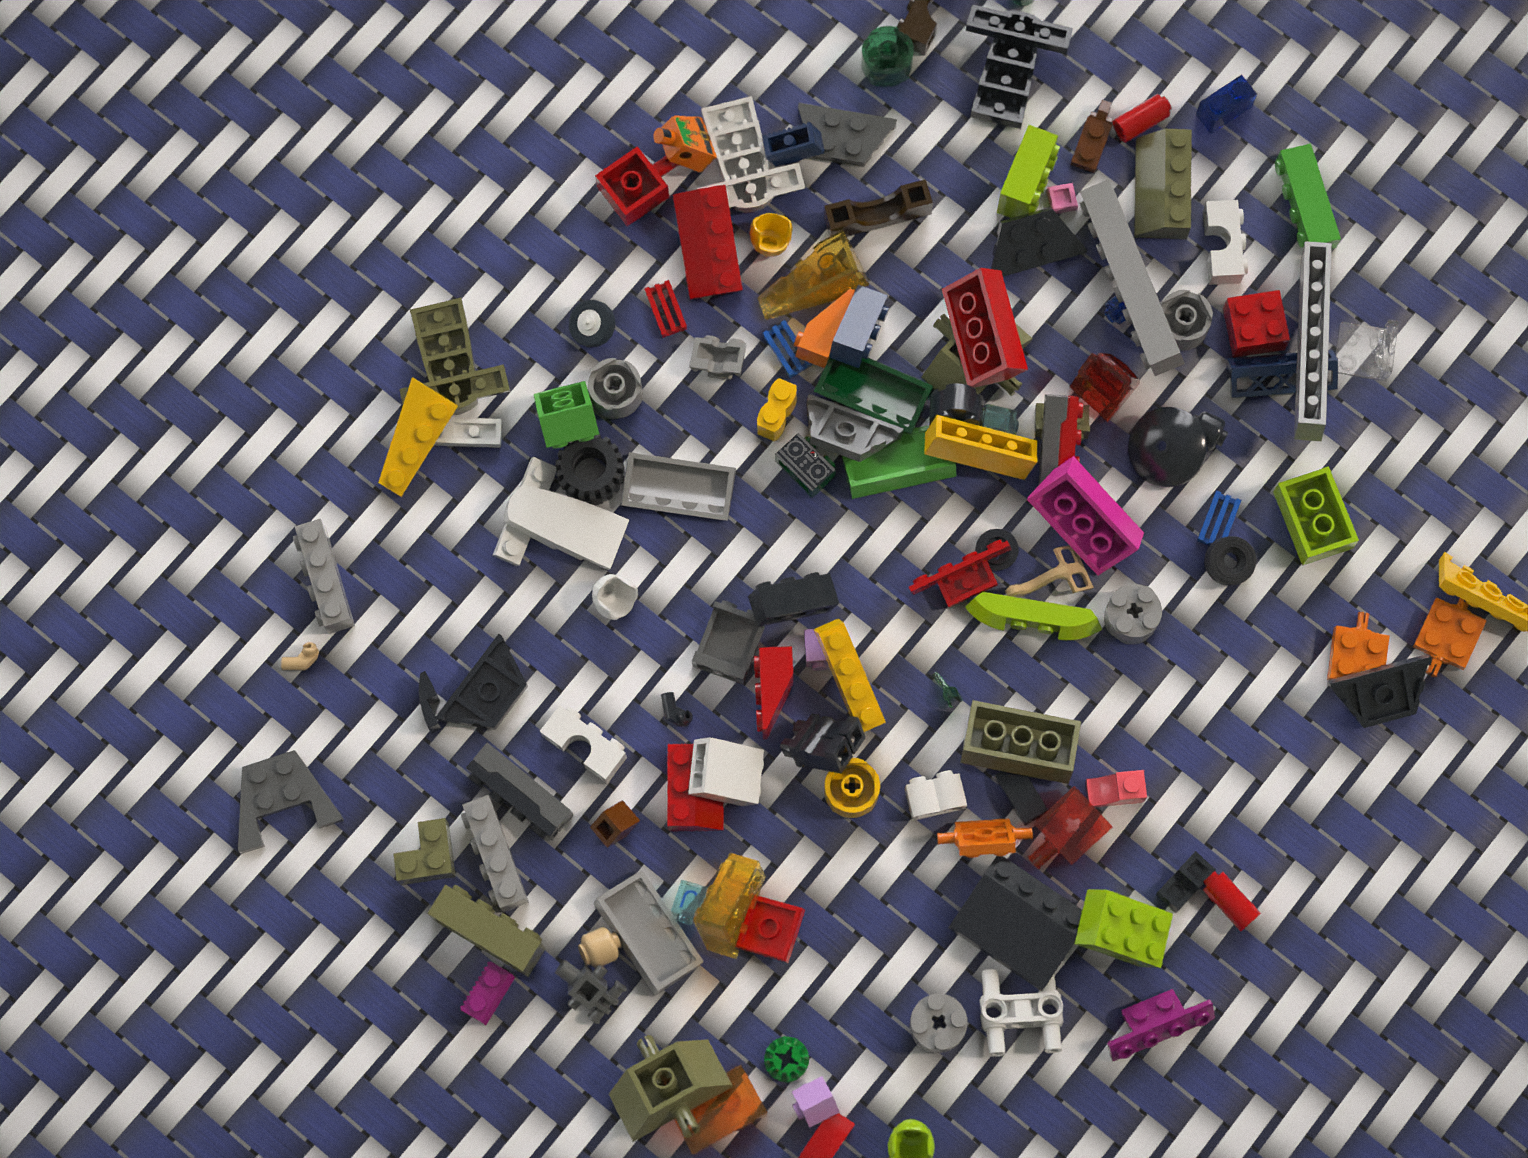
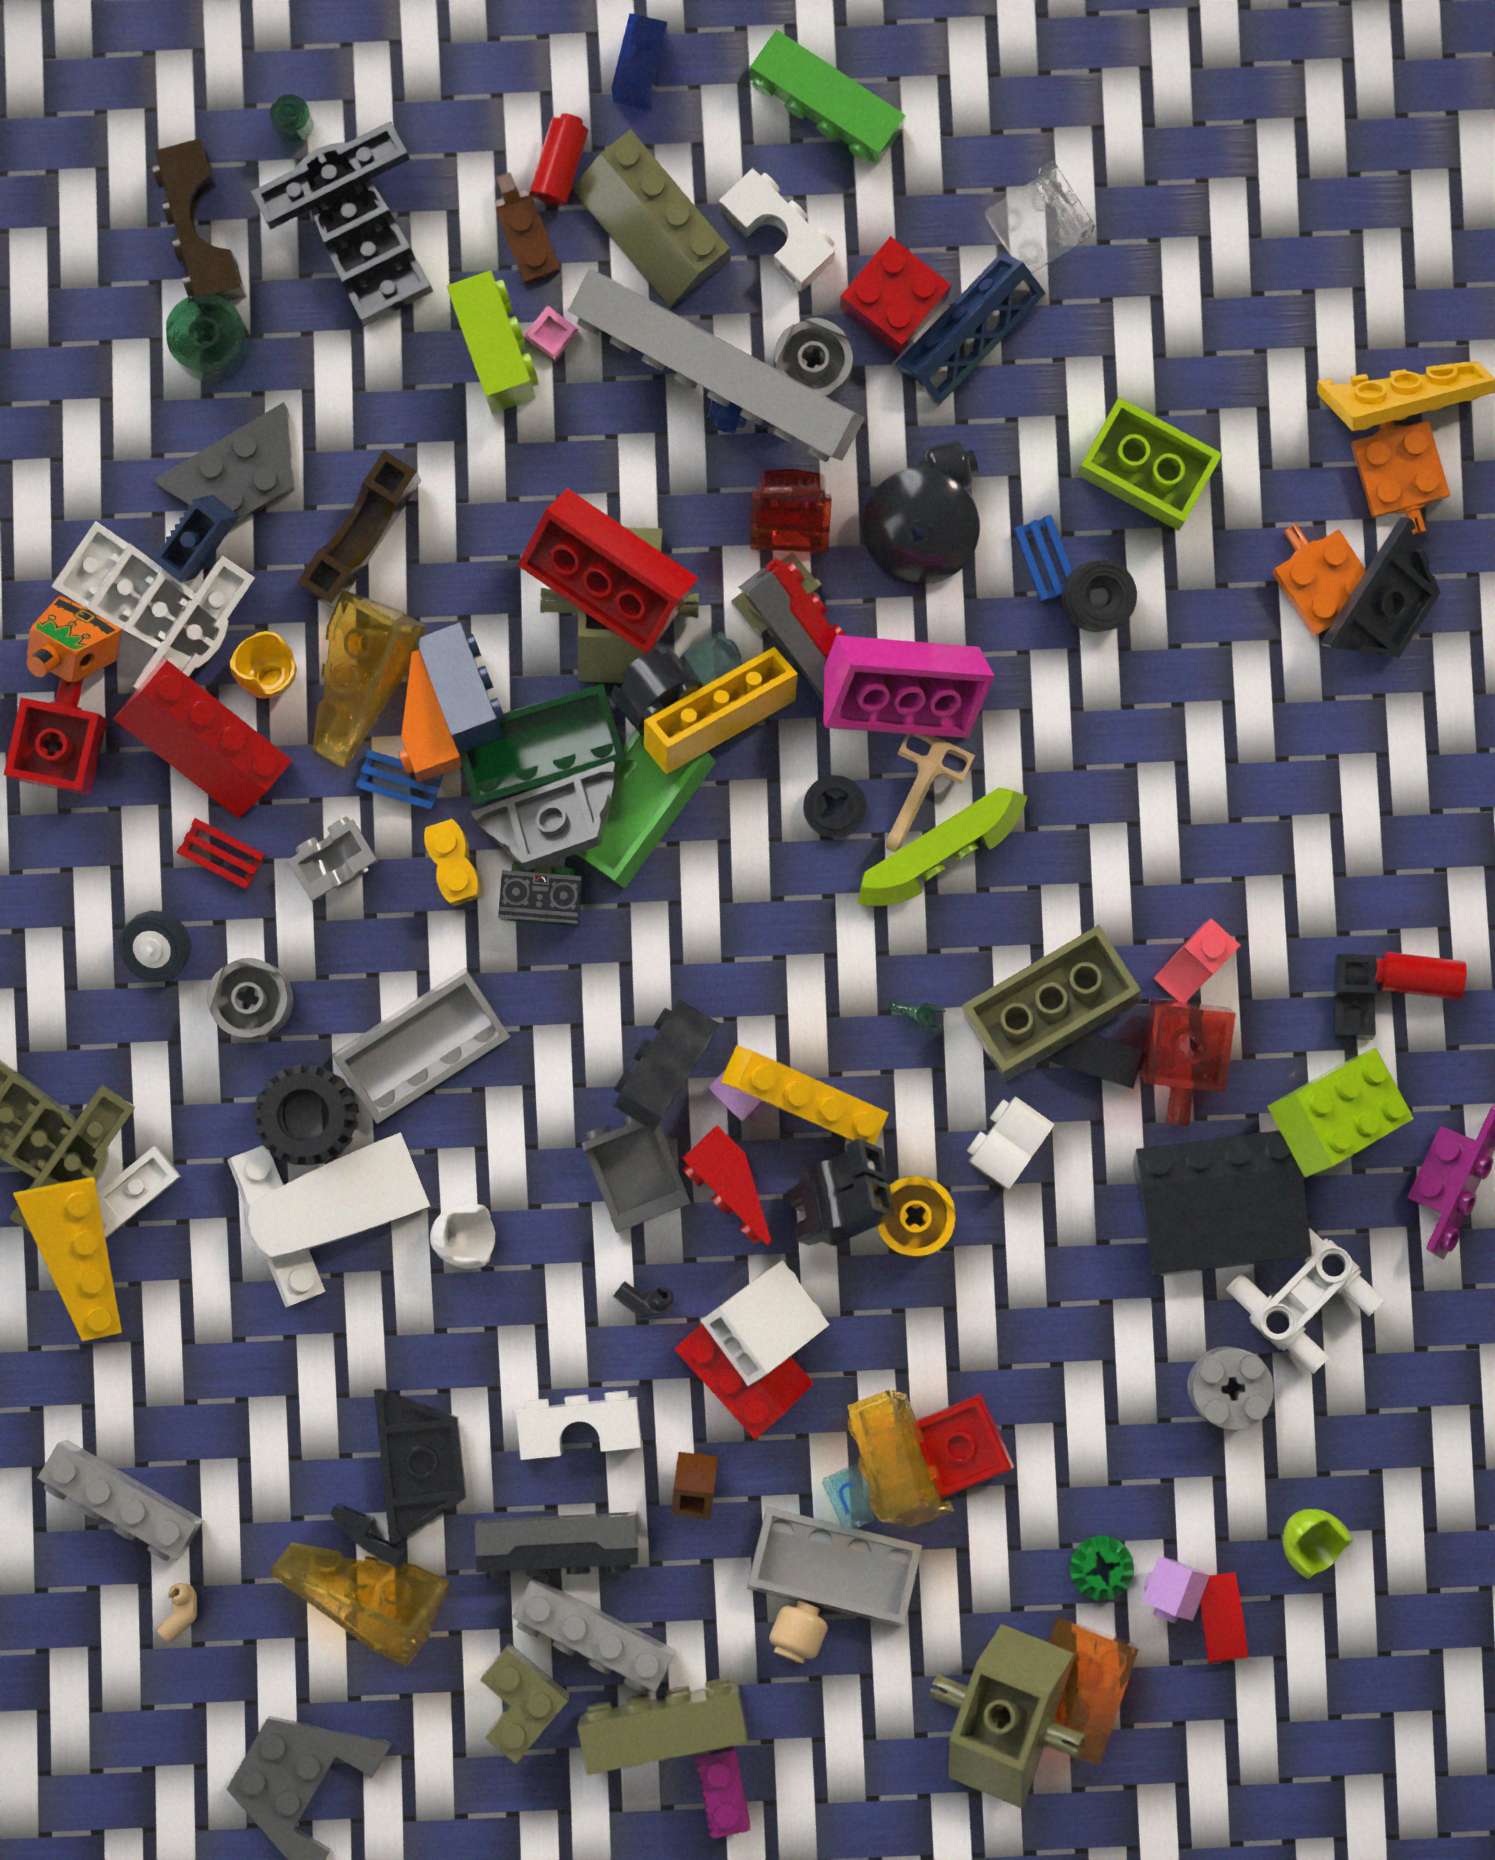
camera: 45 degrees left, 10 degrees up
bright green brick [534,381,599,448] -> none
dark grey piece [555,960,627,1024] -> none
red bracket [909,540,1011,608] -> none
orange plate [937,819,1033,858] -> none
black wing [991,207,1087,277] -> none
light grey brick [1104,584,1162,644] -> none
light grey brick [1294,241,1332,441] -> none
none -> clear yellow wedge [270,1542,451,1667]

